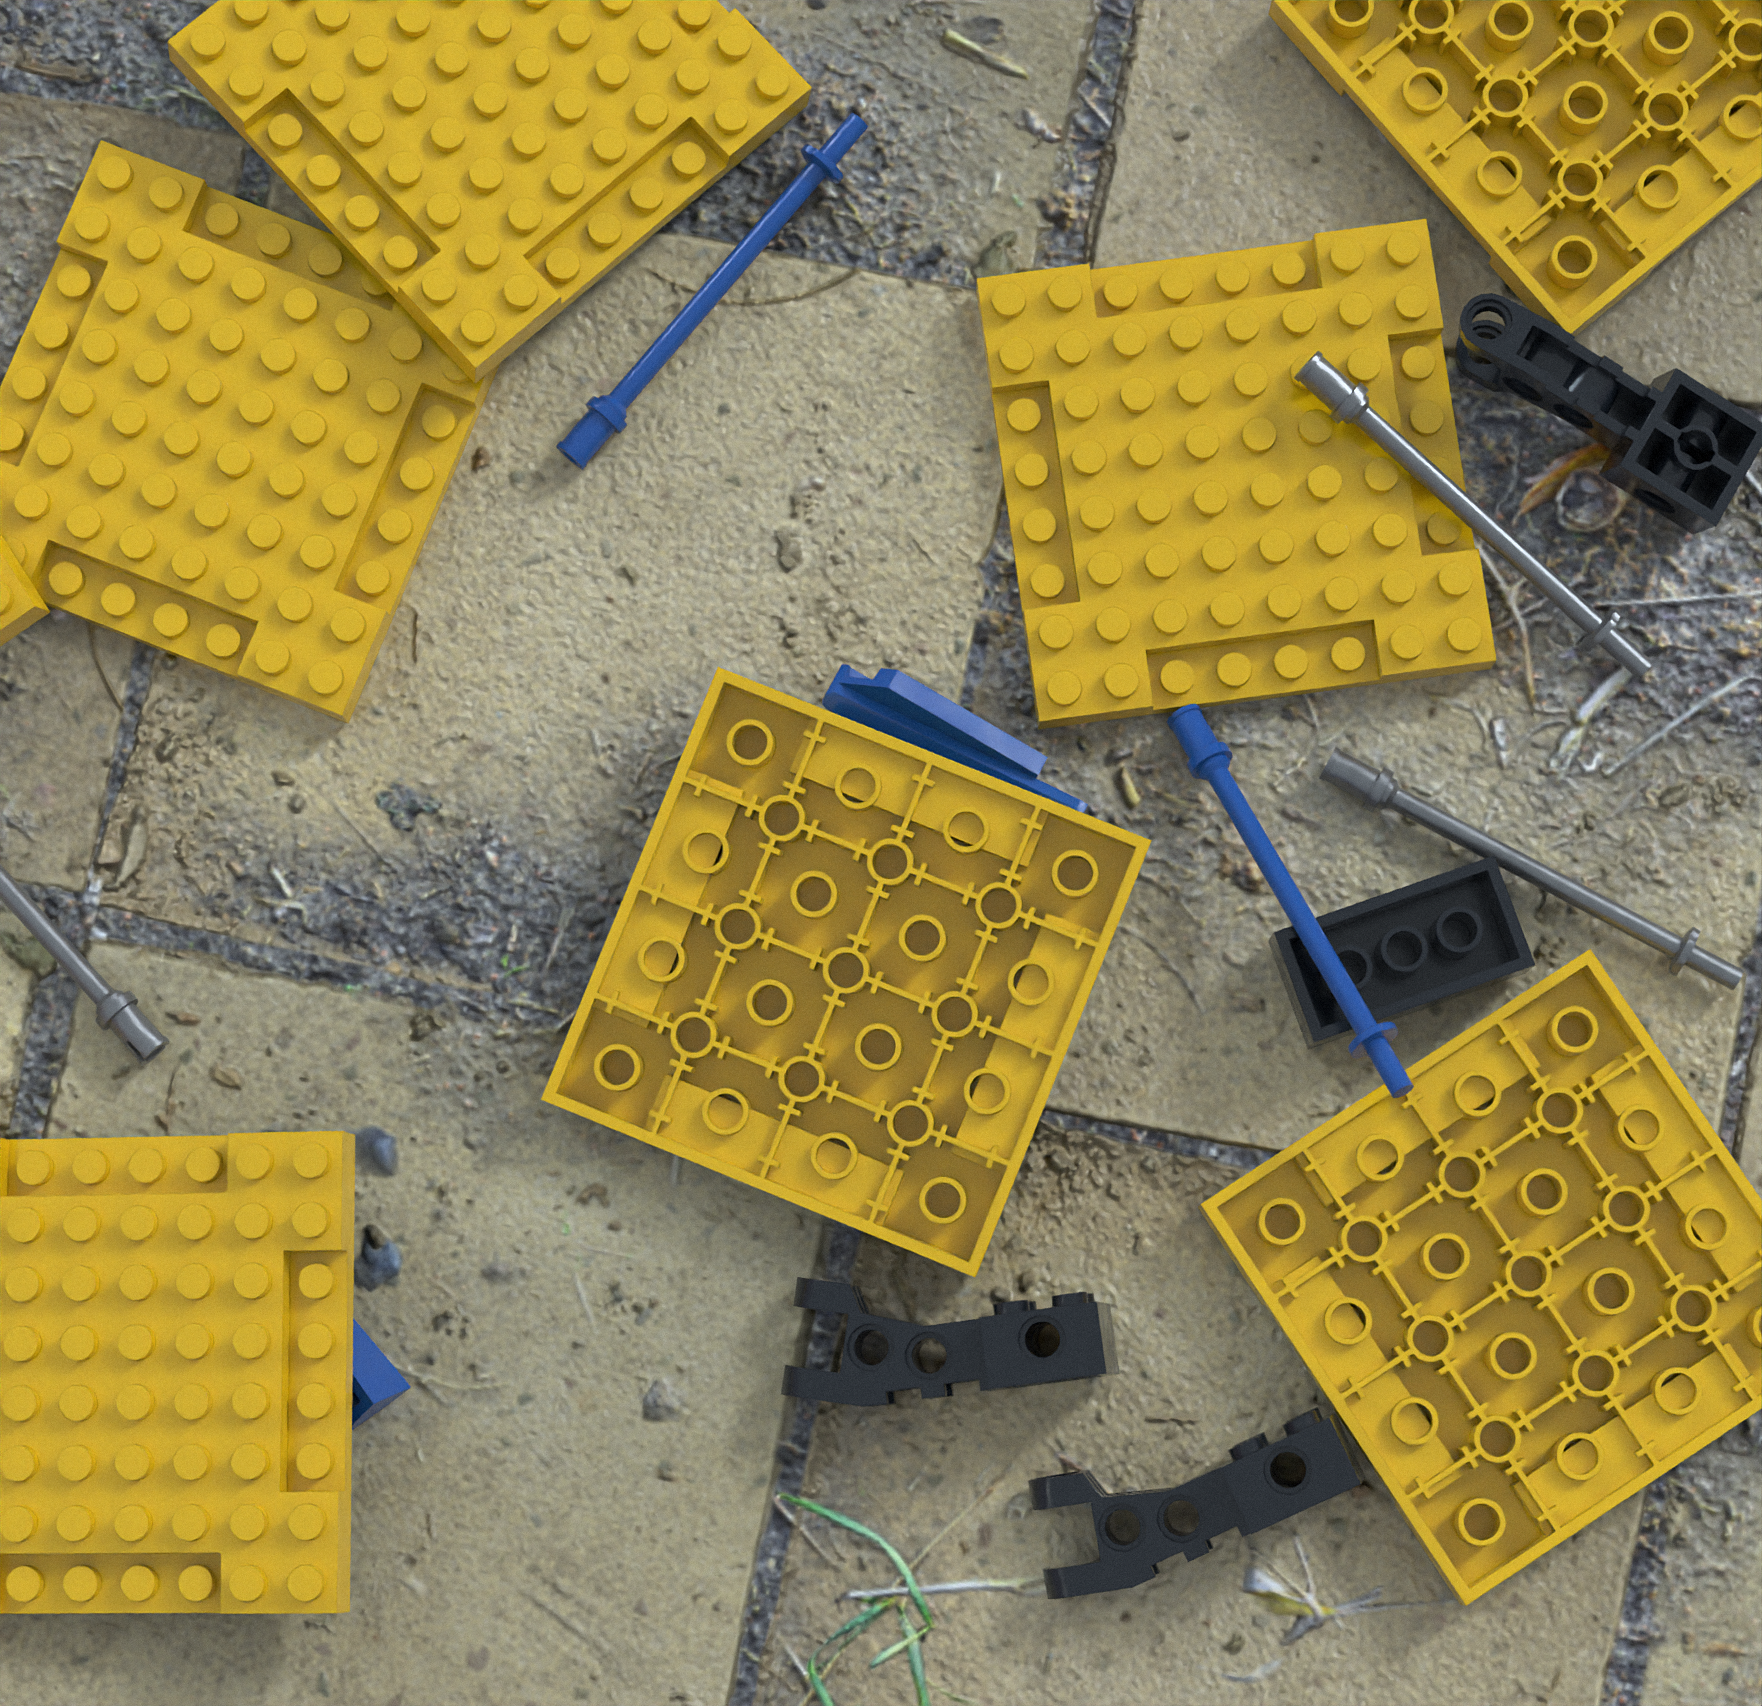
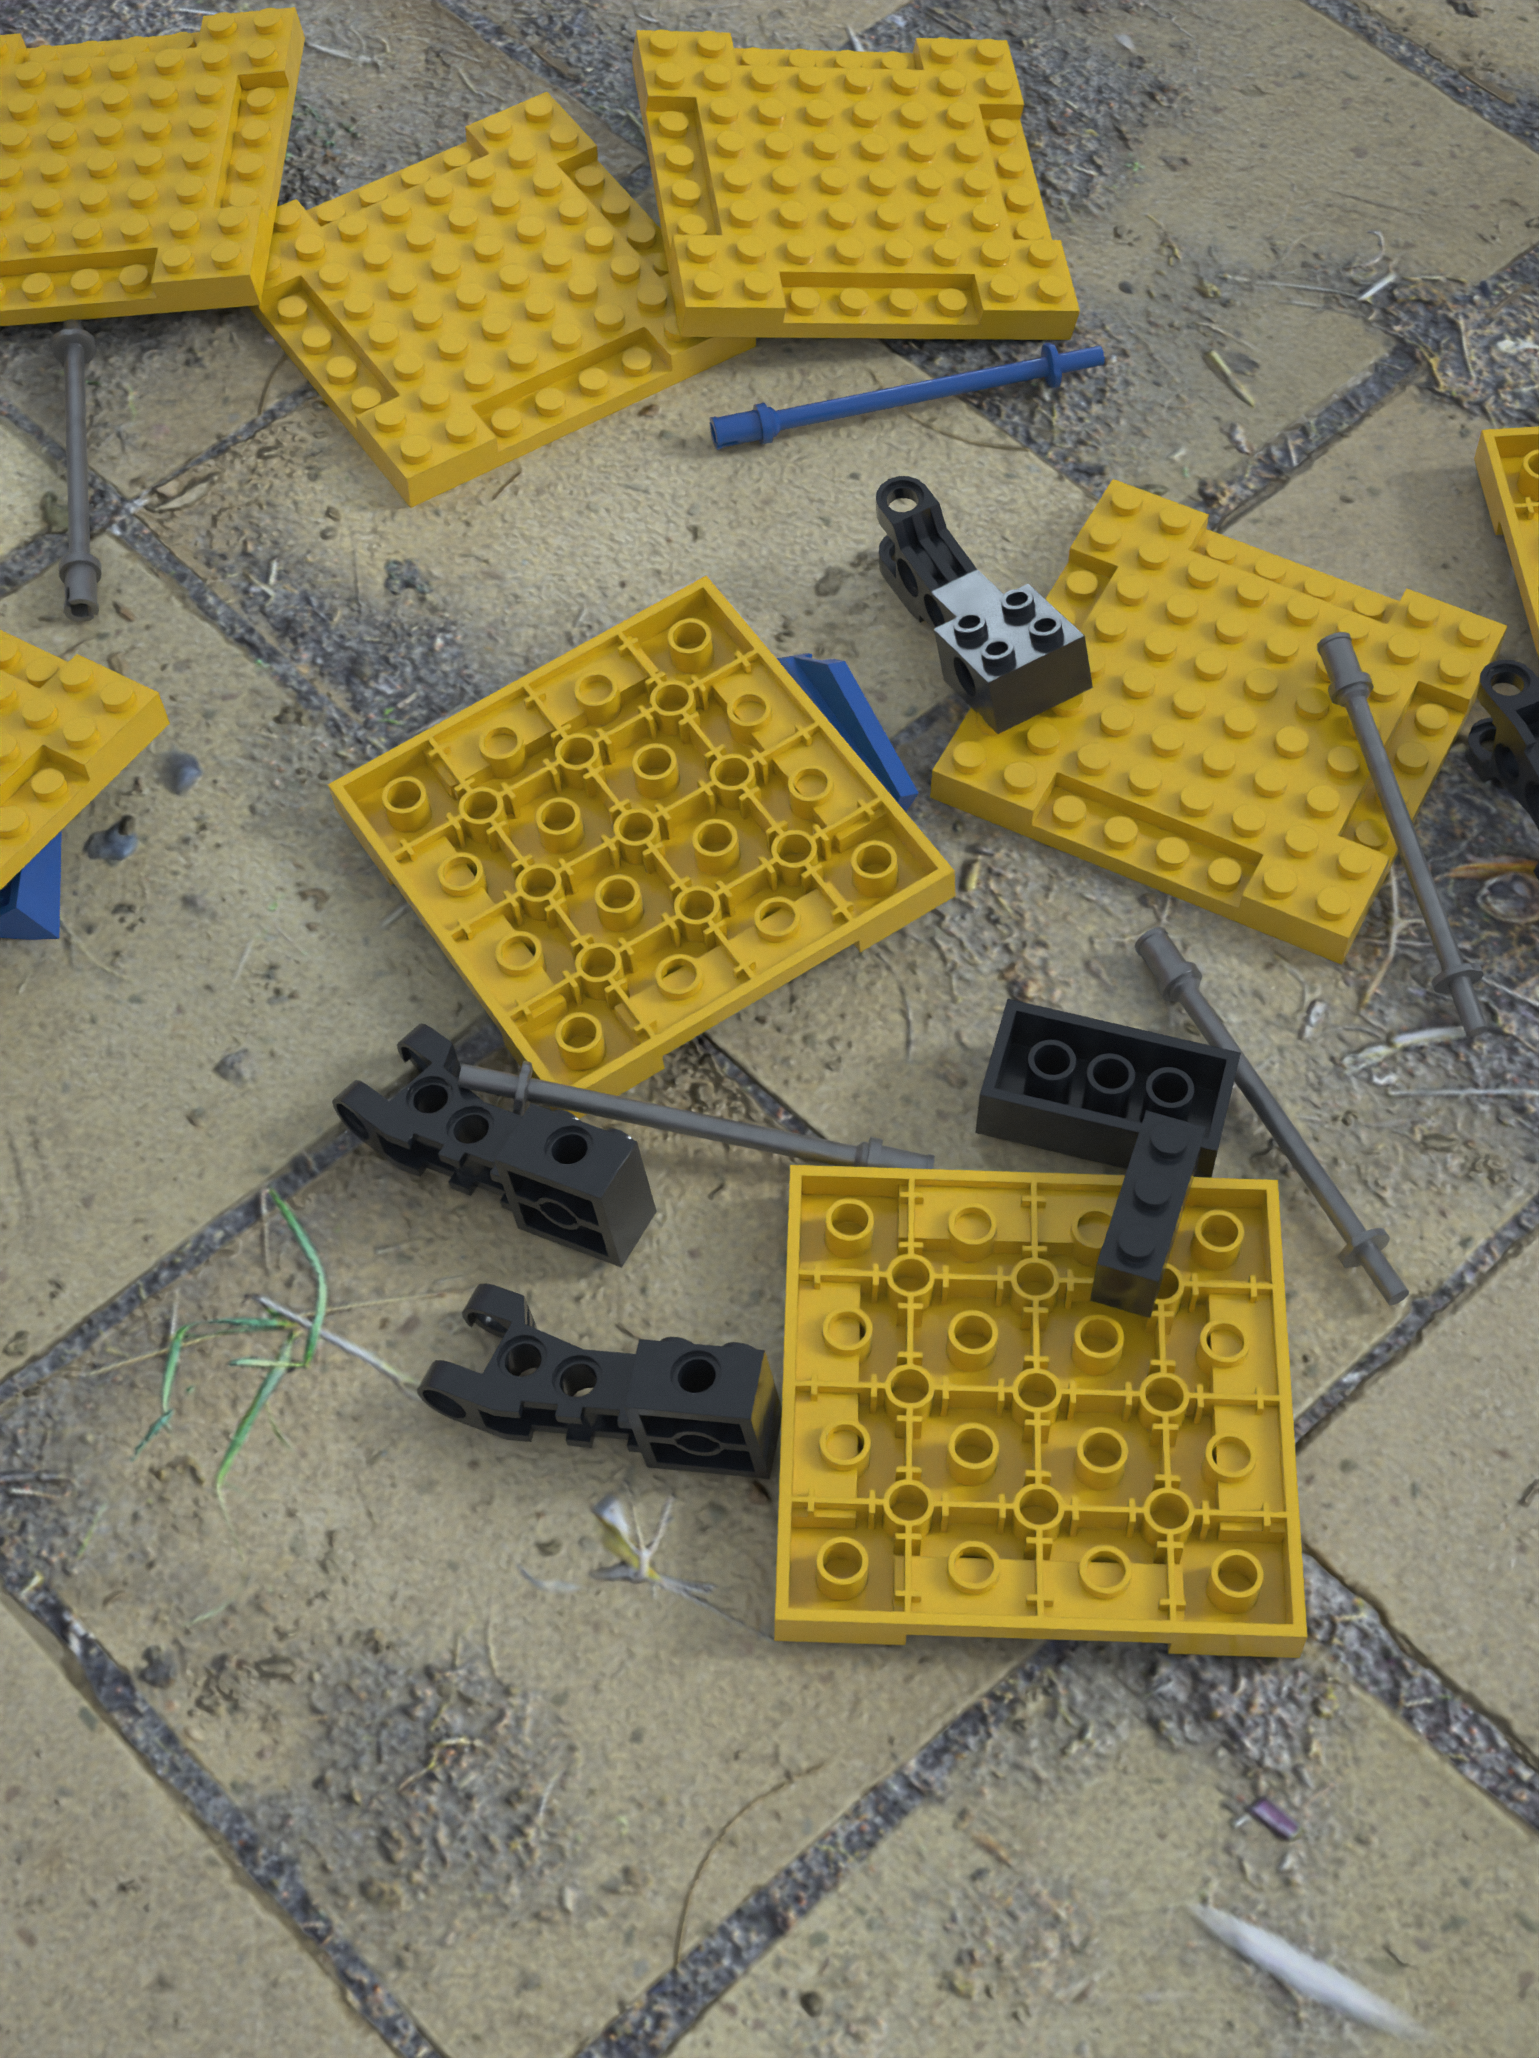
camera: 30 degrees right, 25 degrees down
blue bar [1167,704,1414,1098] -> none
none -> flat silver bar [458,1061,935,1169]
none -> black brick [876,476,1093,734]
none -> black brick [1090,1110,1206,1318]

